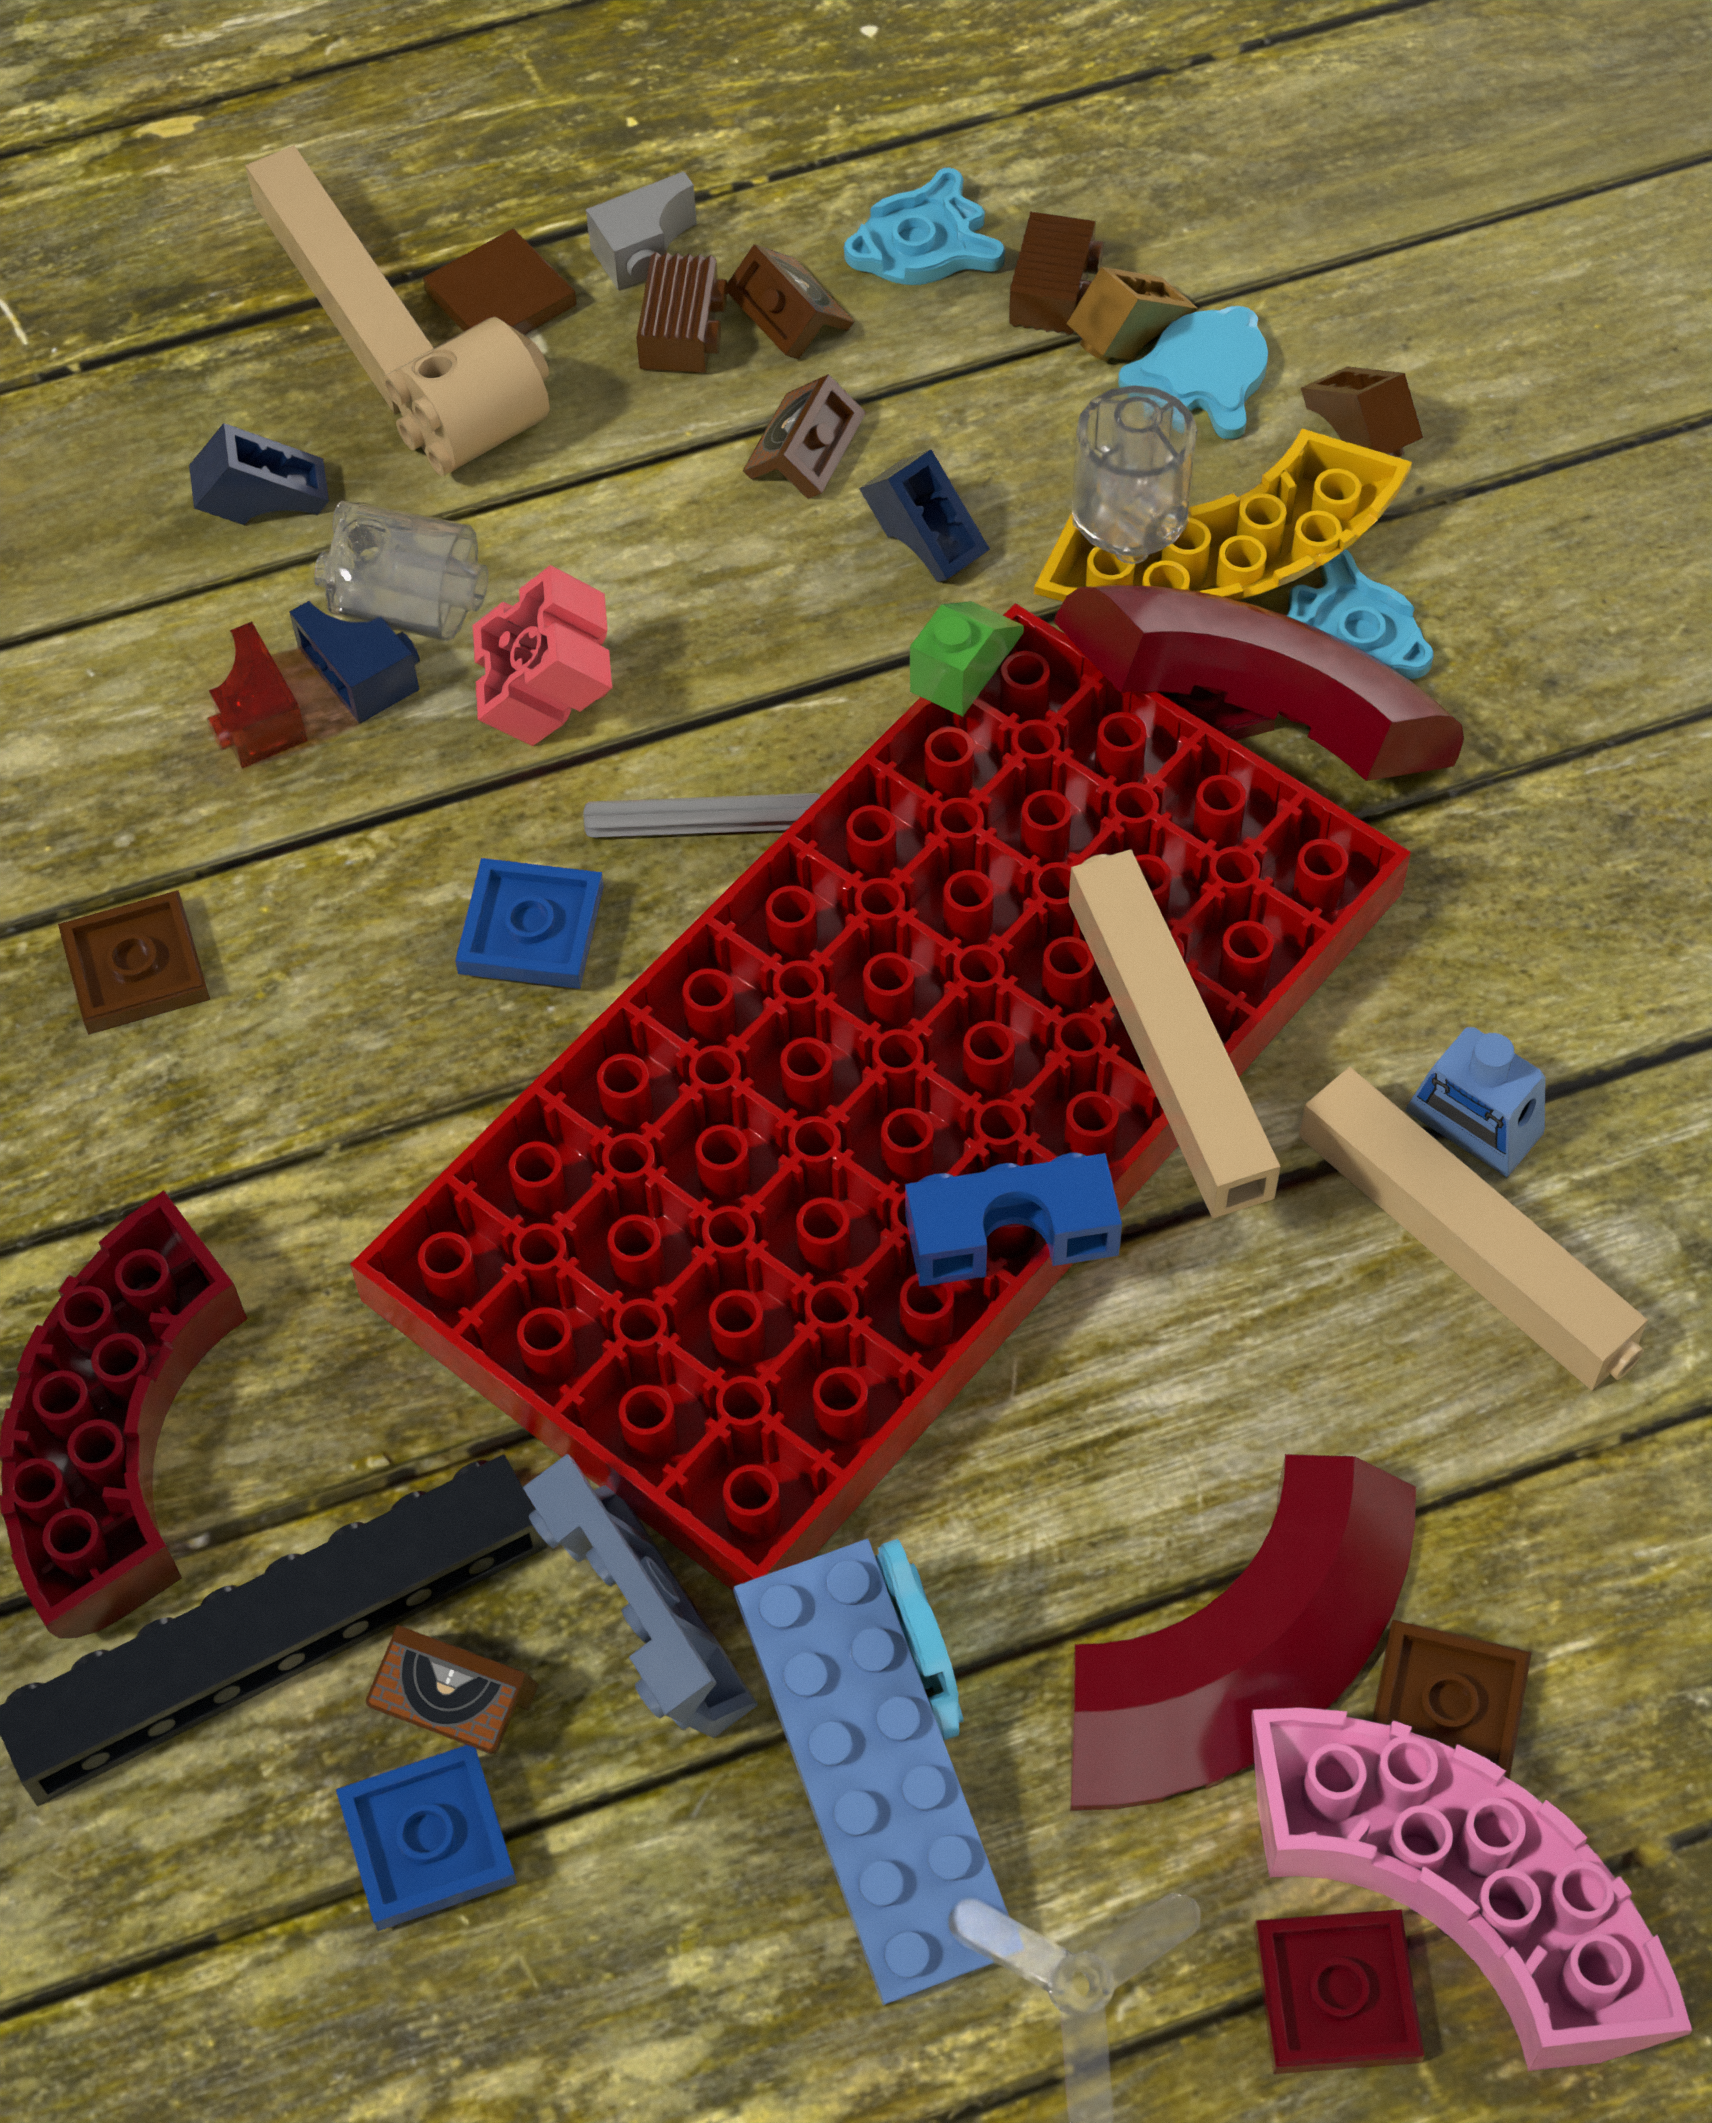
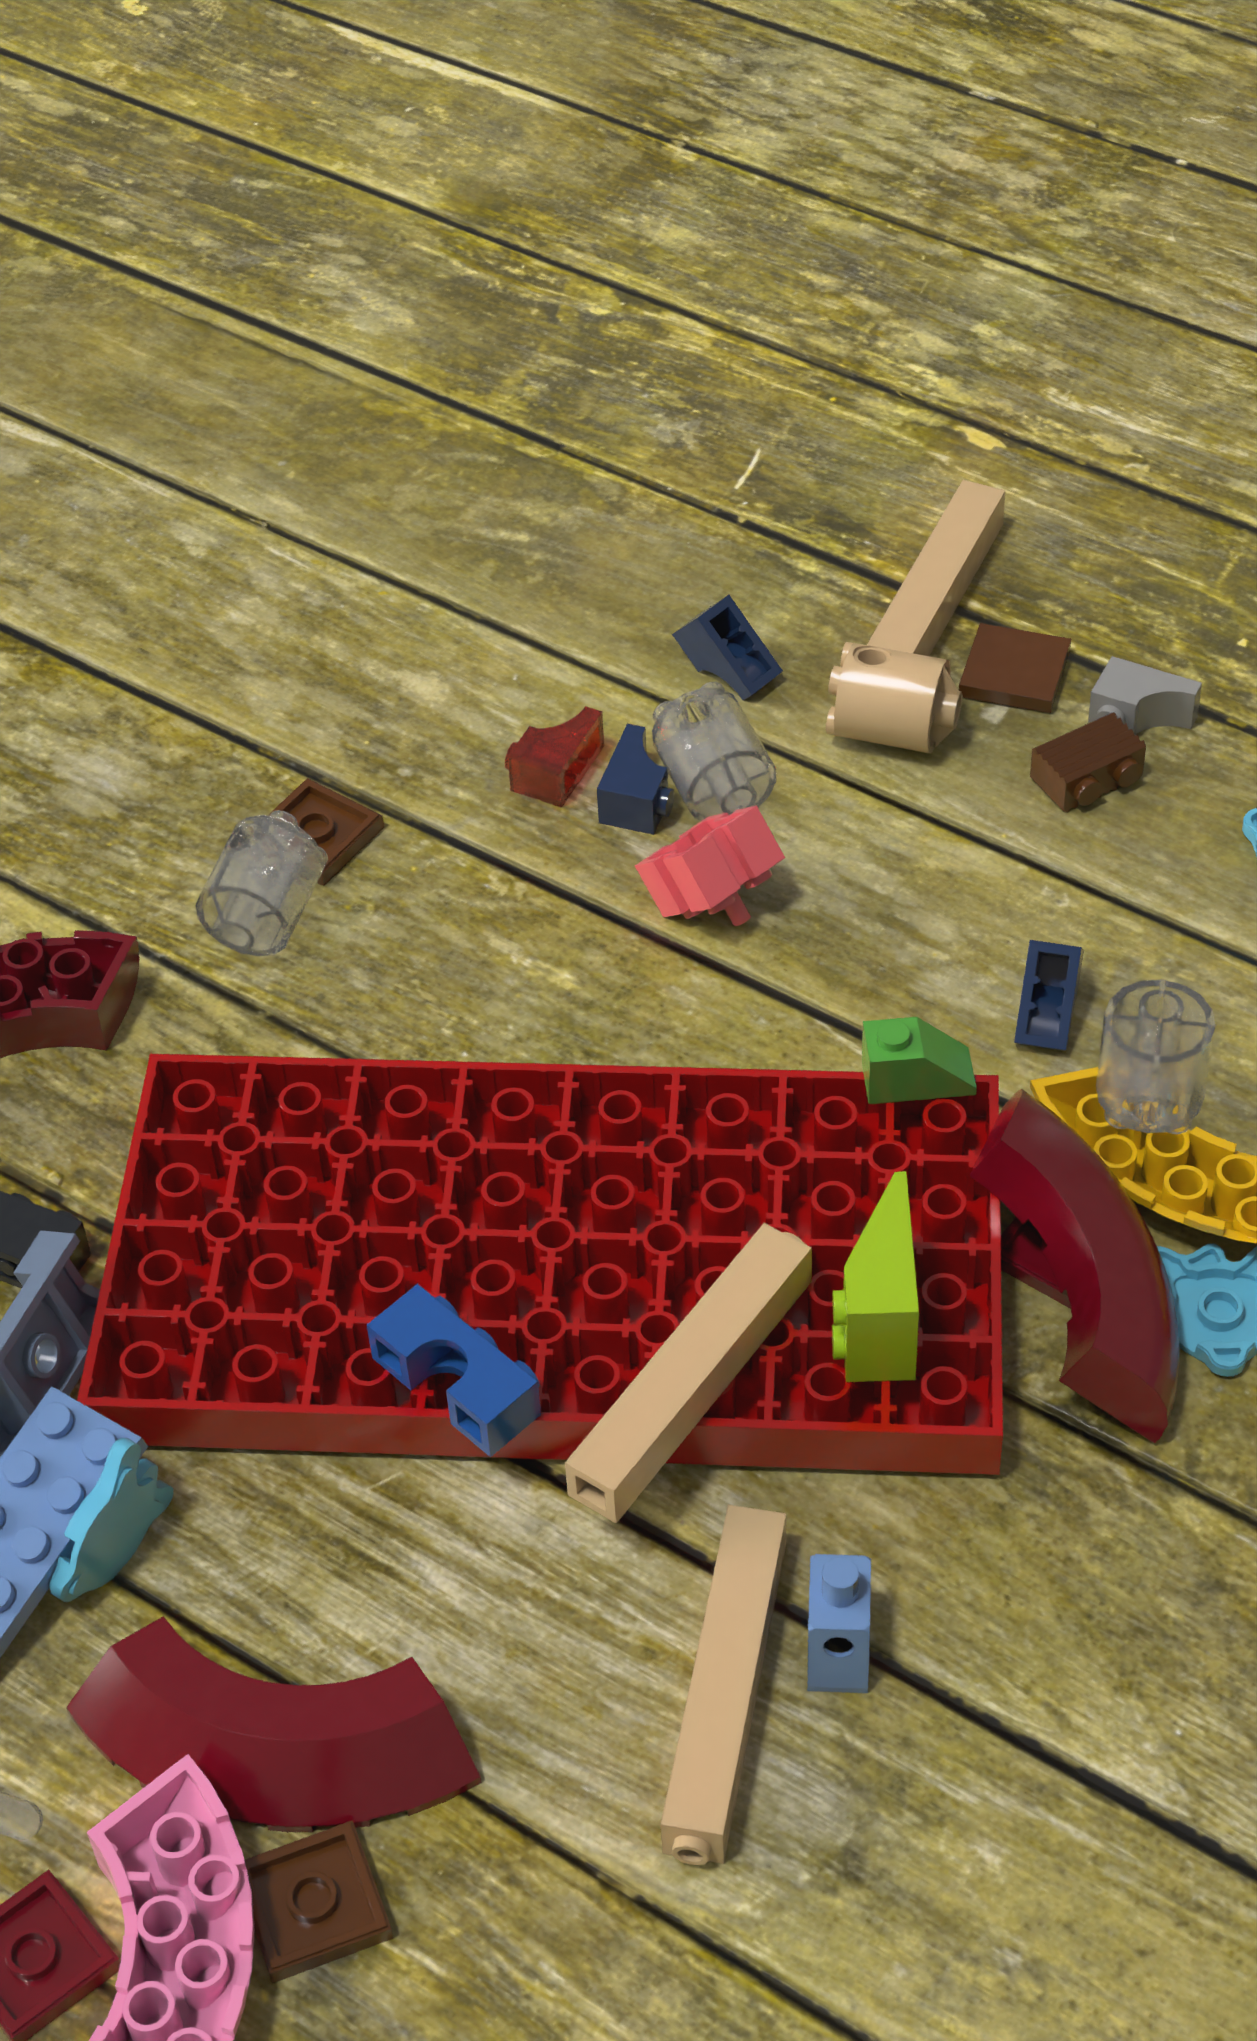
camera: 55 degrees right, 10 degrees down
blue plate [455,858,604,989] -> none
light grey axle [583,793,821,838] -> none
reddish brown panel [727,244,855,359] -> none
reddish brown panel [743,374,866,499] -> none
none -> clear cylinder [195,810,328,956]
none -> lime slope [832,1172,919,1382]

